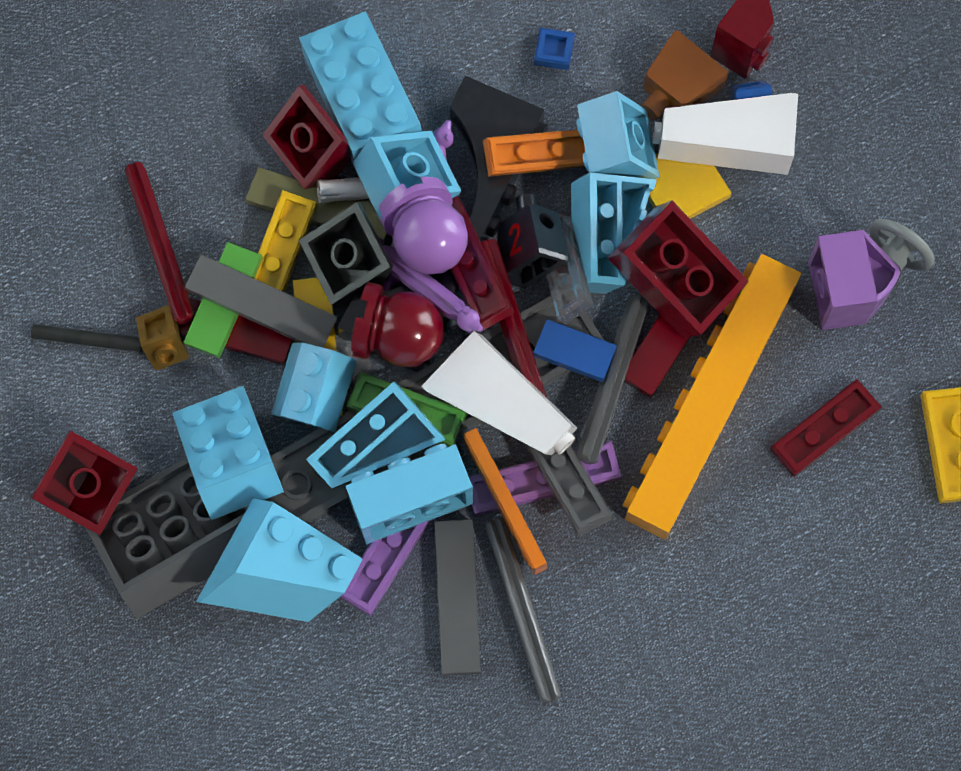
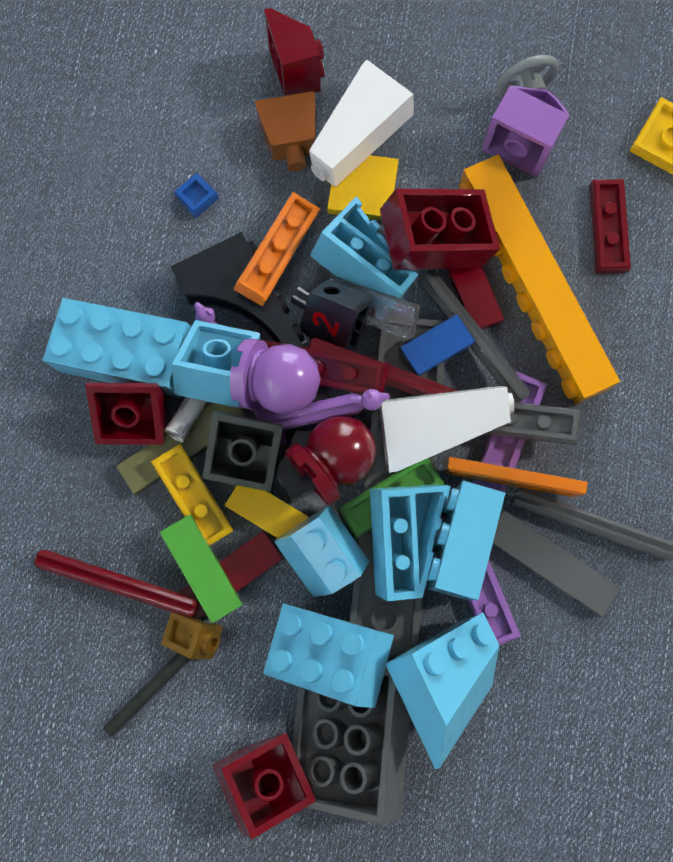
camera: 55 degrees left, 5 degrees up
dark grey tile [184,254,337,348] -> none
medium azure slope [576,91,660,179] -> none
blue tile [729,80,773,100] -> none

